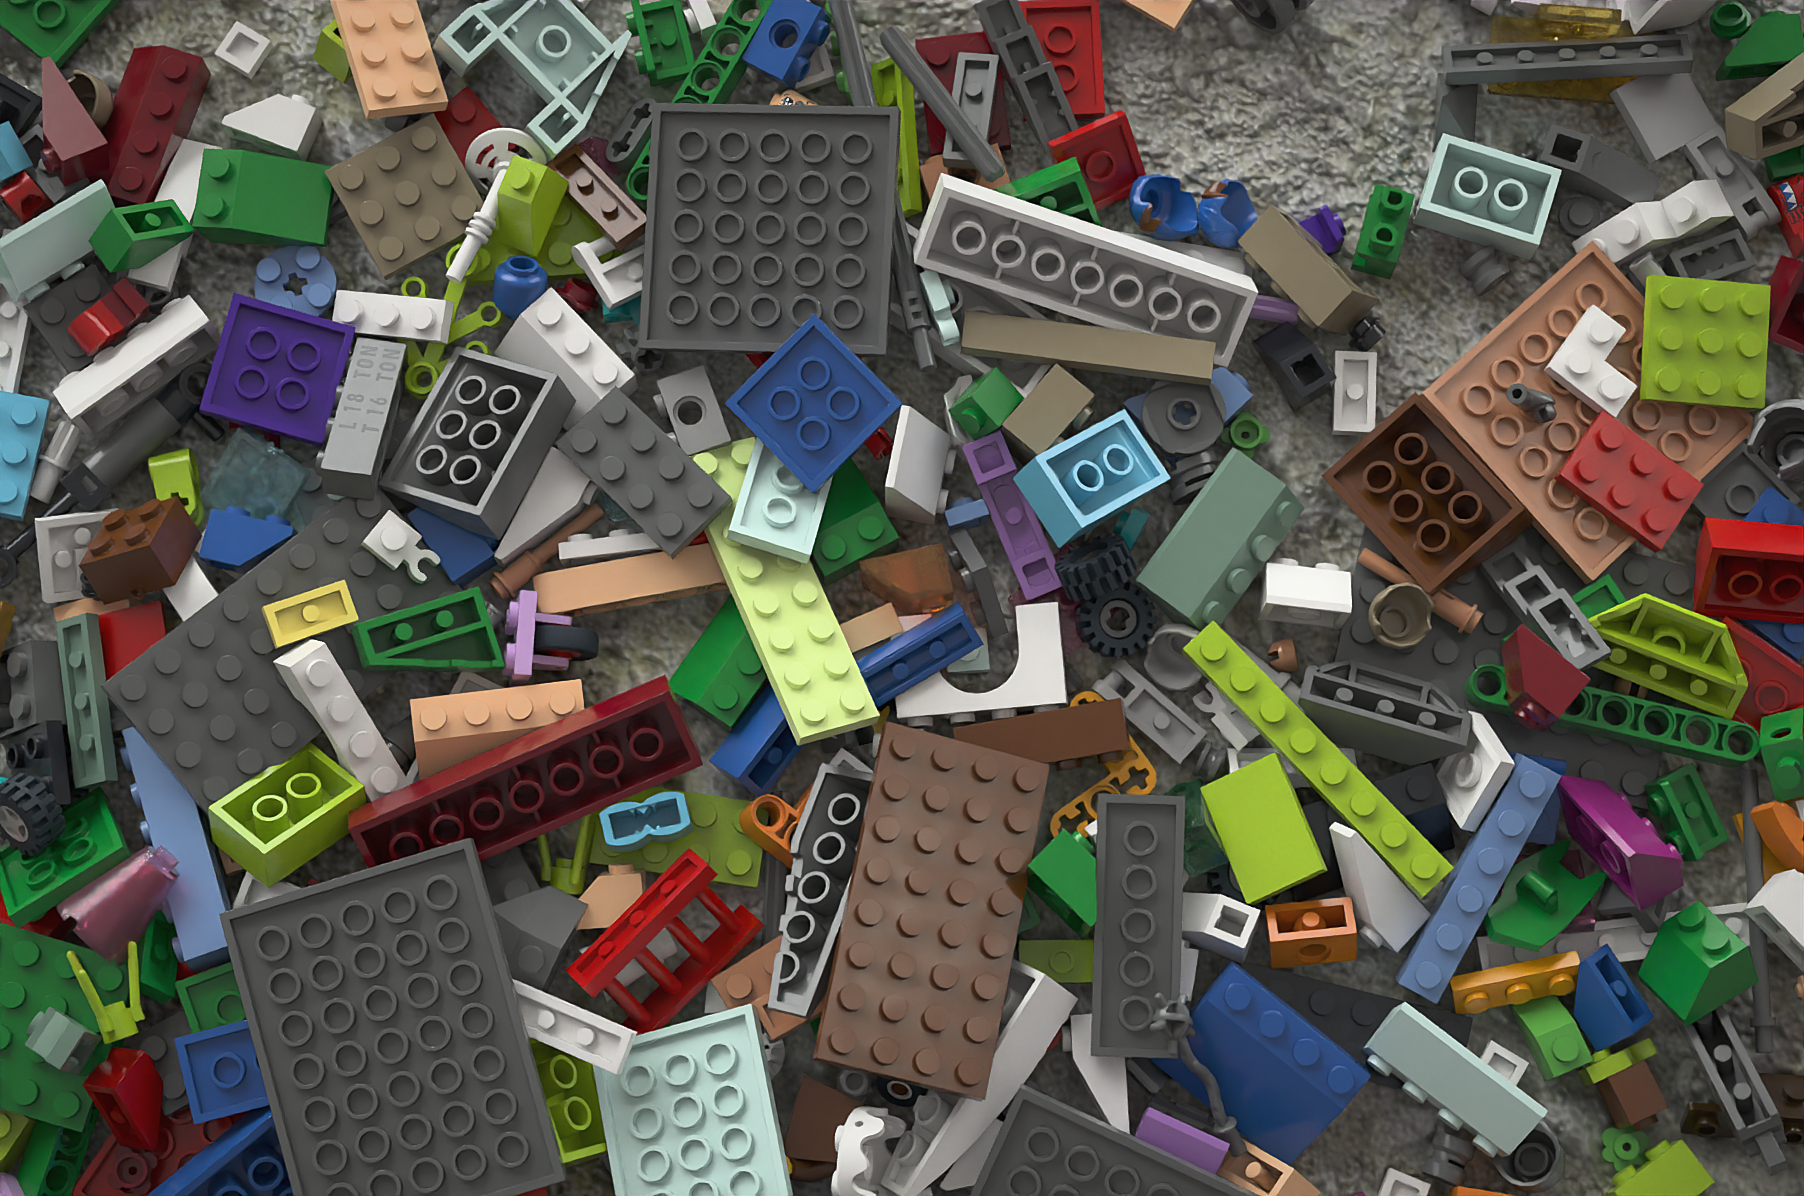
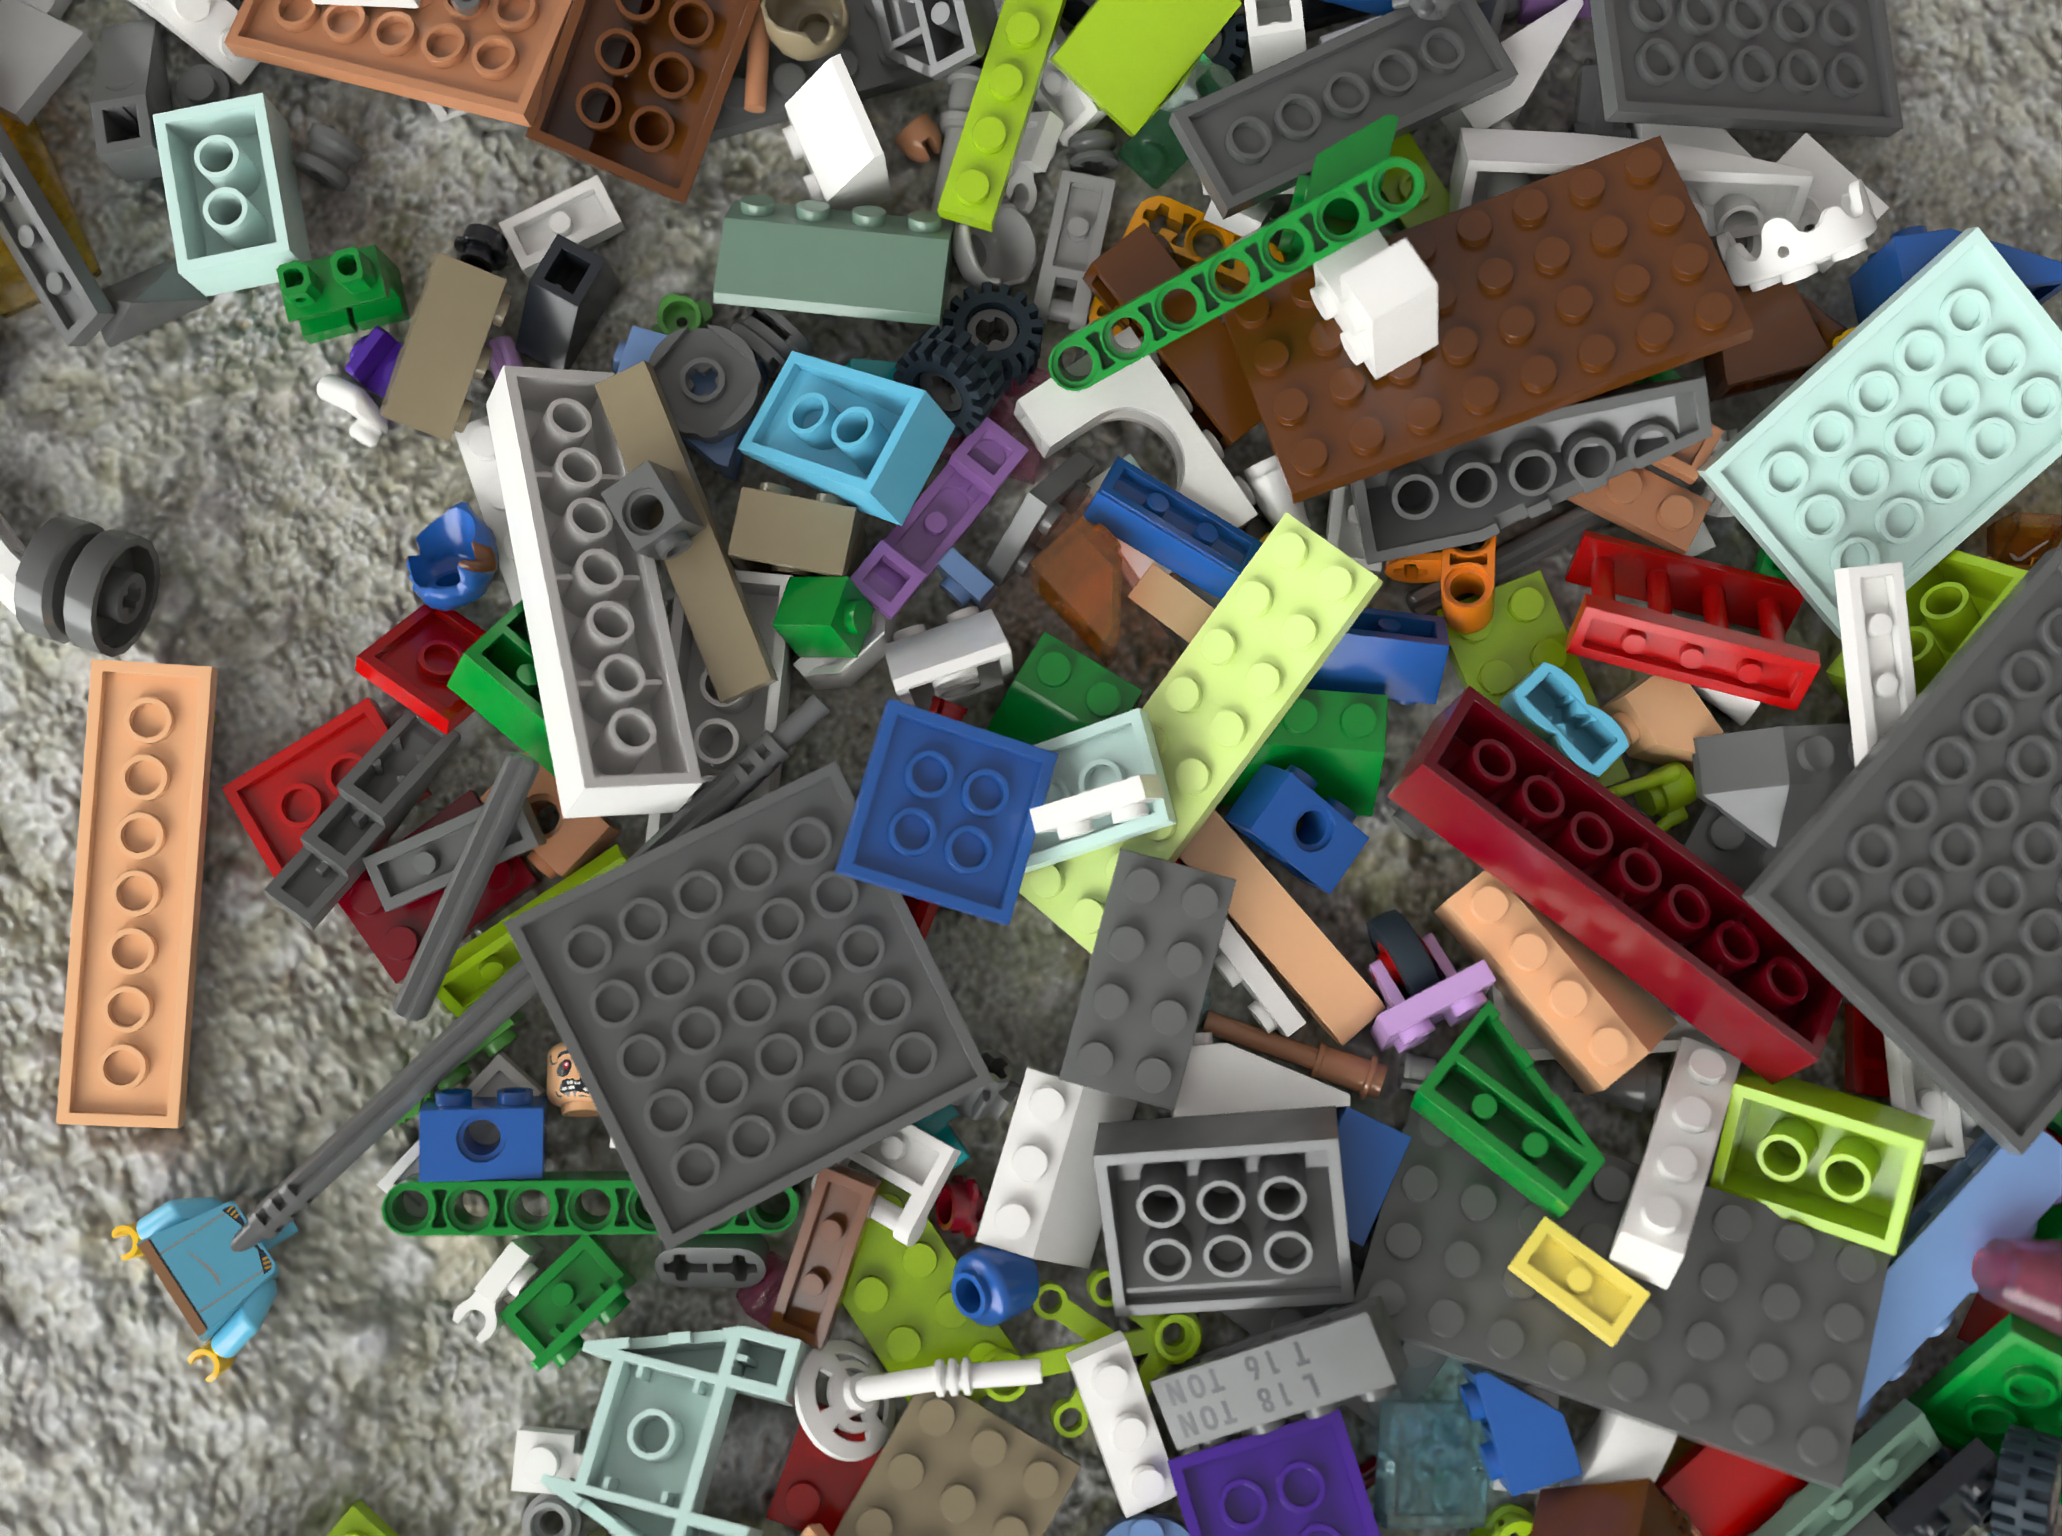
camera: 115 degrees left, 5 degrees up
white plate [361,510,441,584] -> none
lime slope [497,155,569,257] -> none
light grey brick [653,365,732,456] -> none
light aqua plate [920,270,960,348] -> none
blue hair [1197,179,1258,249] -> none
none -> white arm [317,374,388,448]
none -> dark grey brick [600,460,705,560]
none -> white plate [1030,774,1165,840]
none -> green beam [1048,156,1425,391]
none -> blue brick [1224,763,1369,894]
none -> white brick [1310,229,1438,380]

